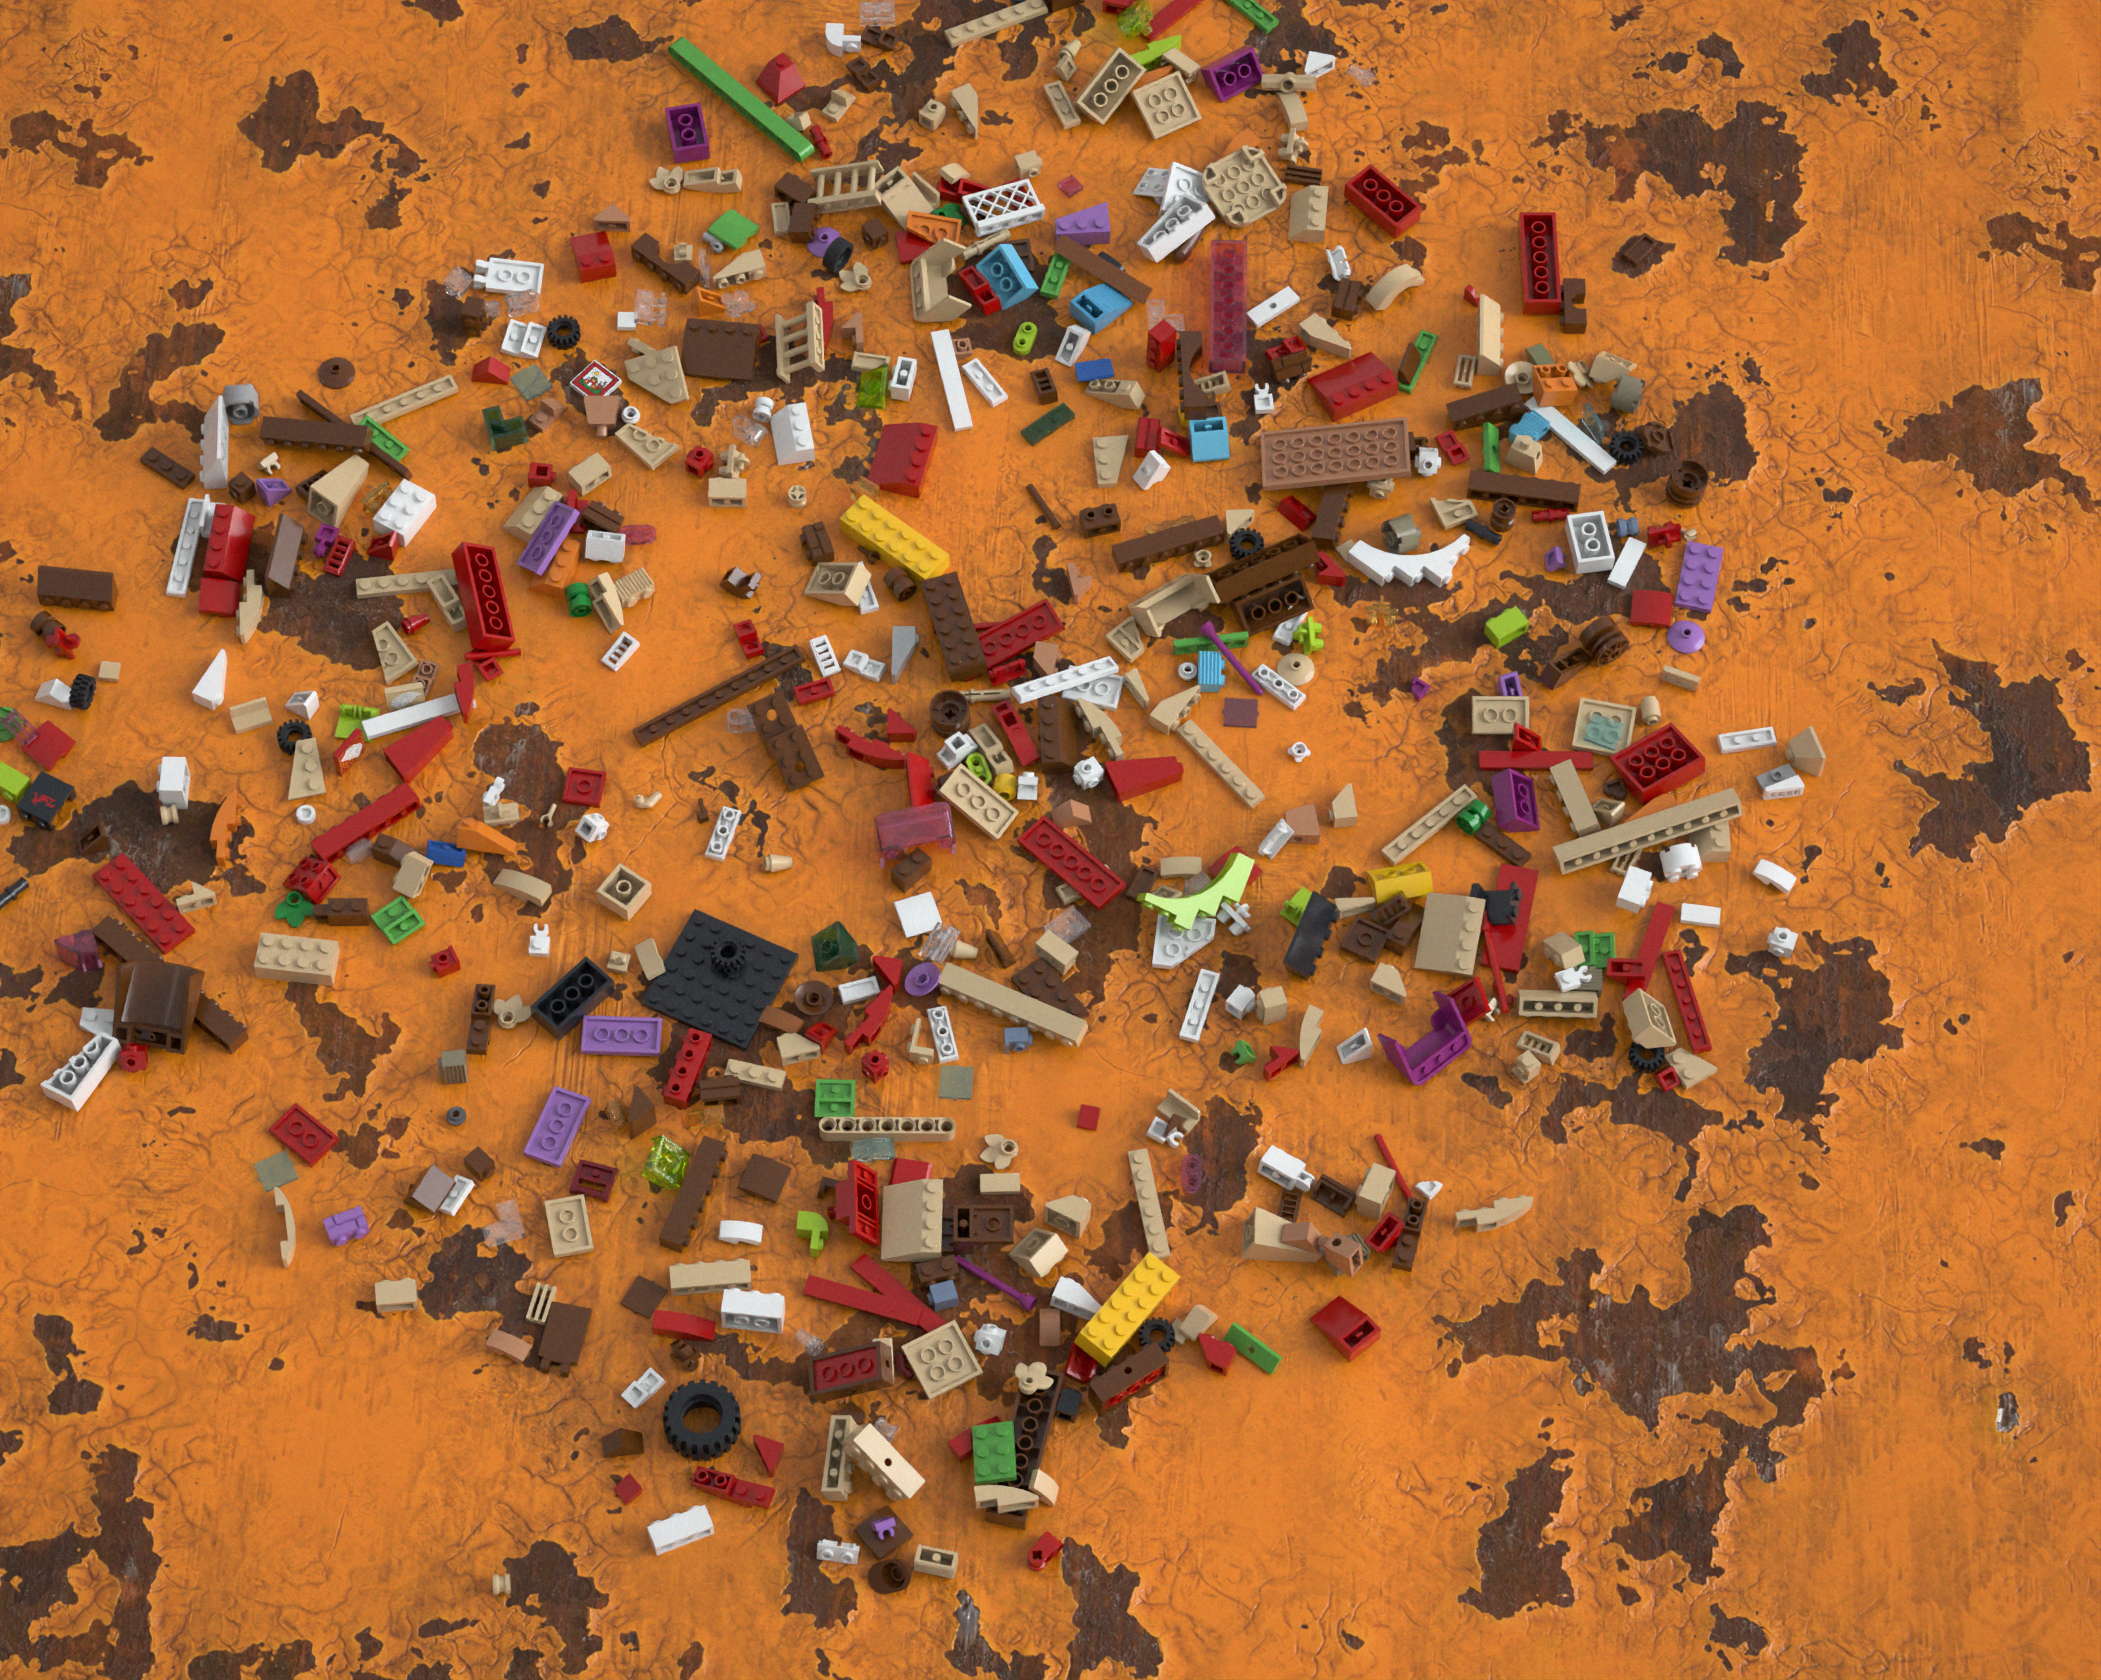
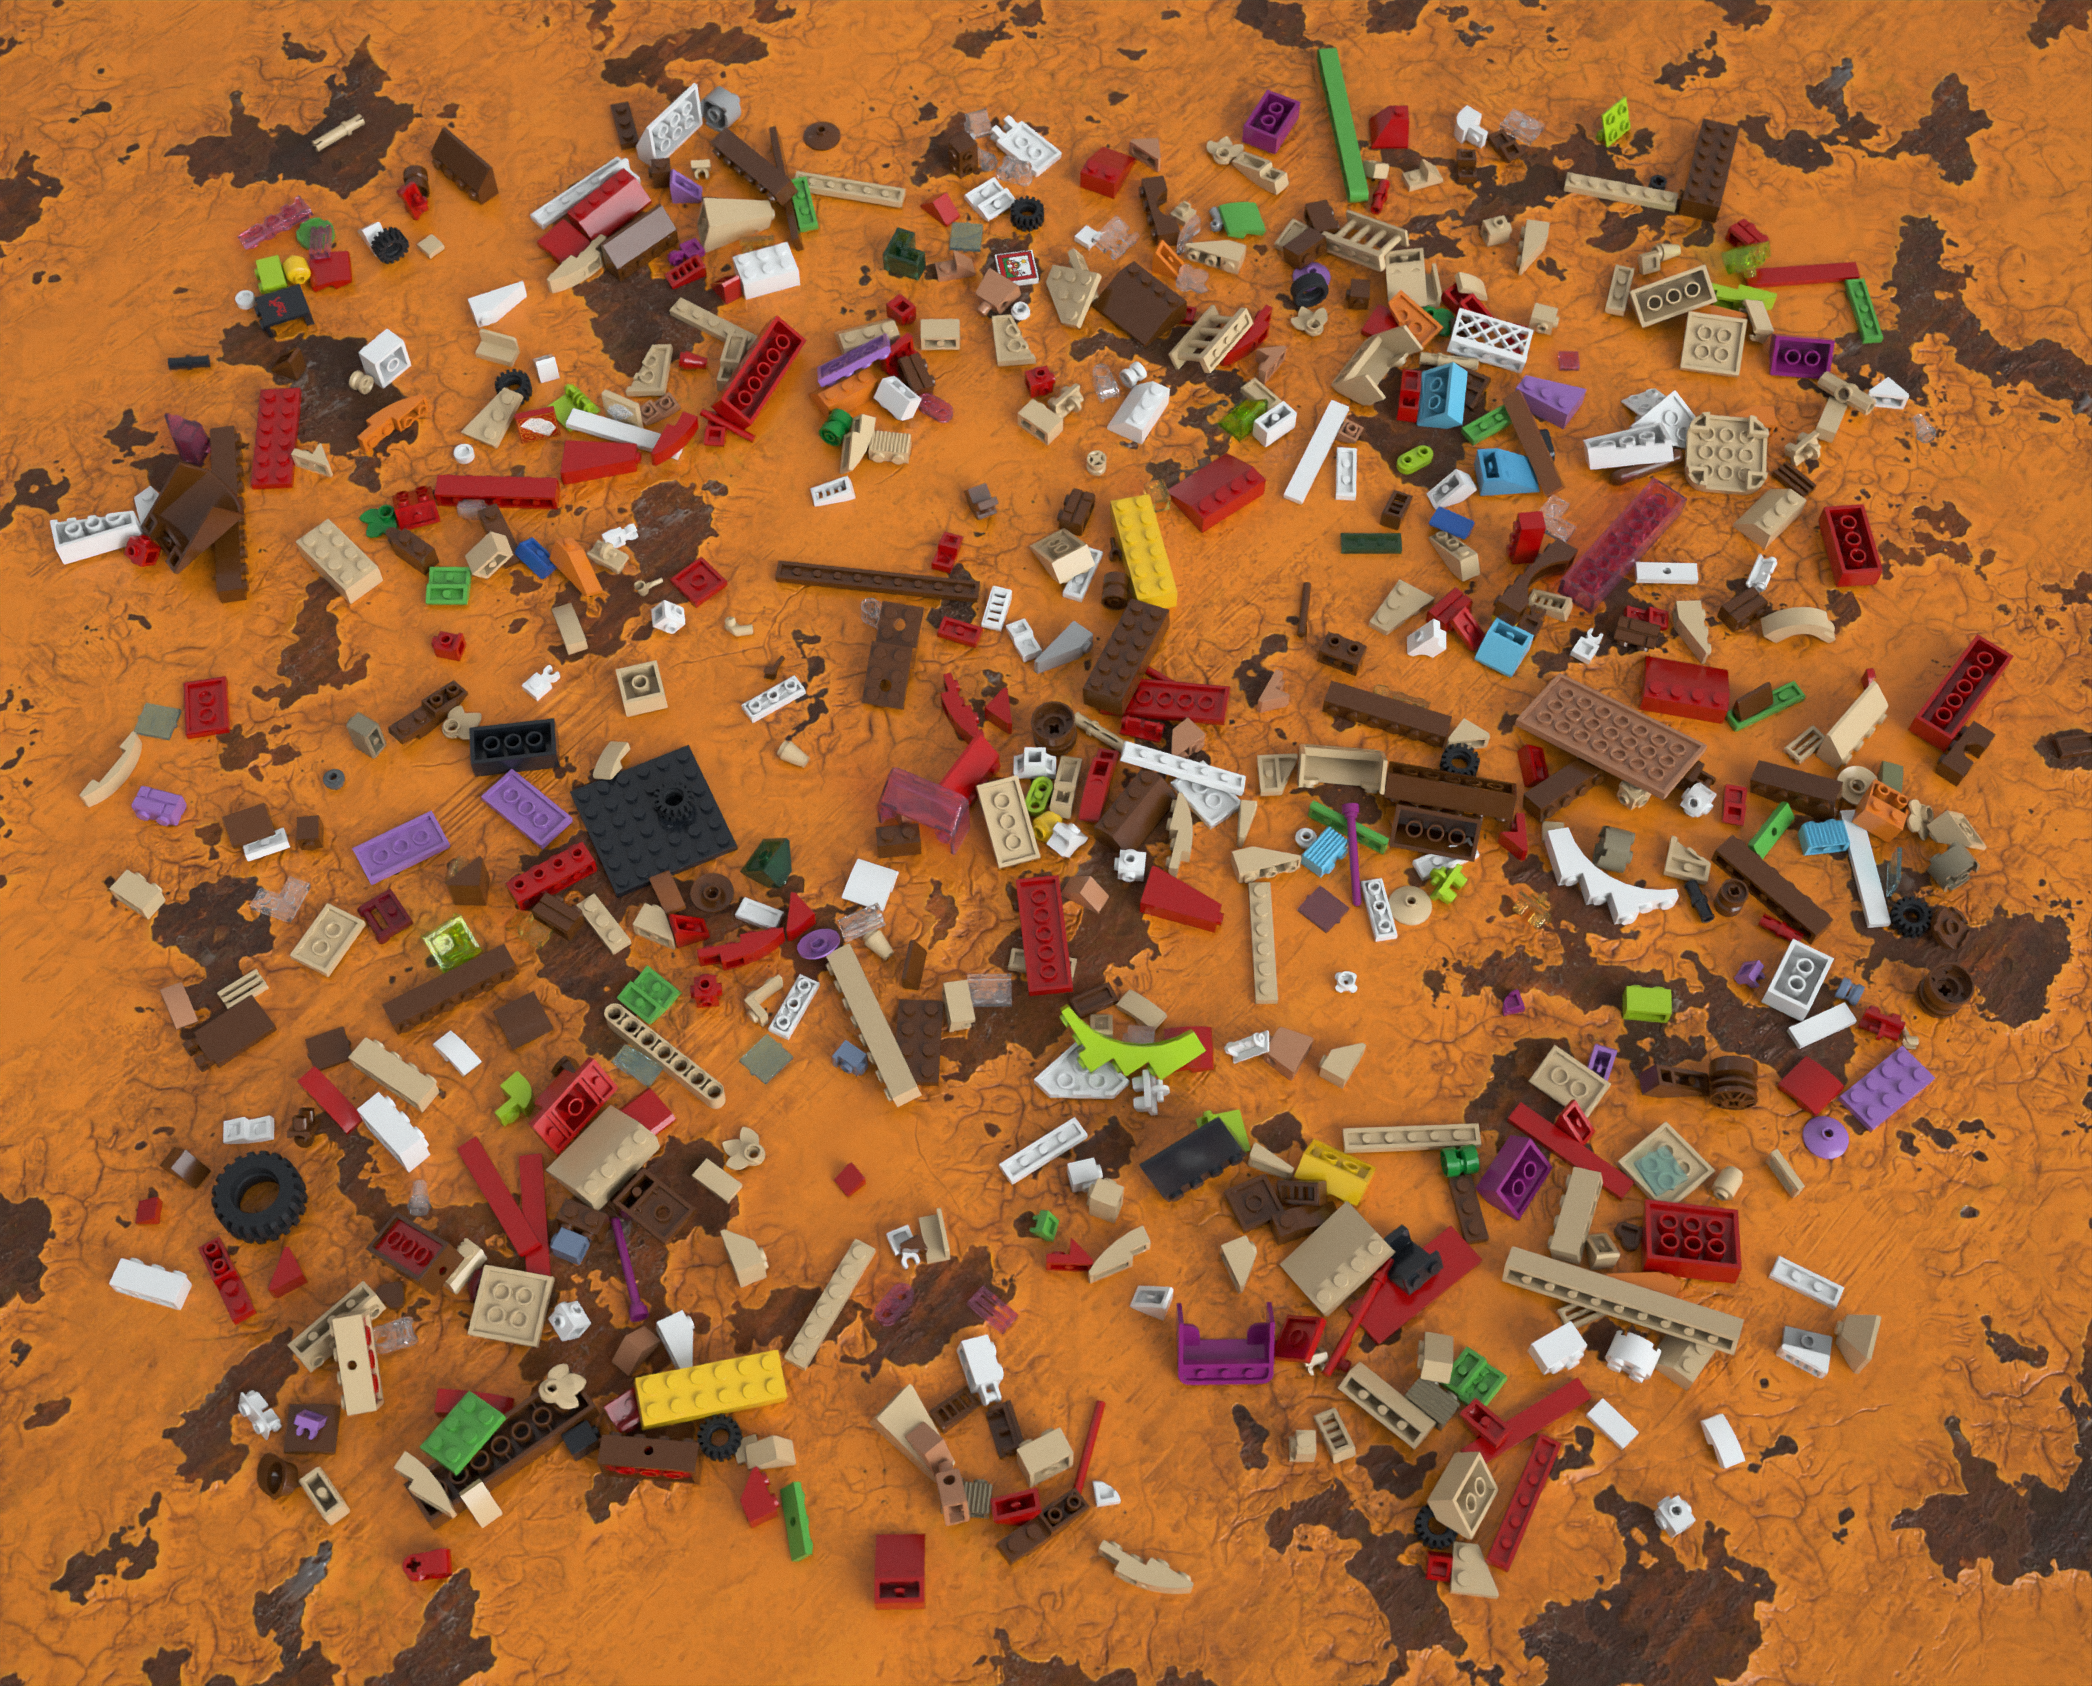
camera: 40 degrees right, 0 degrees up
tan tile [607,951,631,975] -> none
tan slope [1008,1227,1068,1278] -> none
tan plate [1194,550,1212,568] -> none
tan torso [1504,435,1543,475] -> none
white plate [1554,966,1592,993] -> none
none -> yellow head [282,255,311,284]
none -> clear pink tile [967,1285,1018,1334]

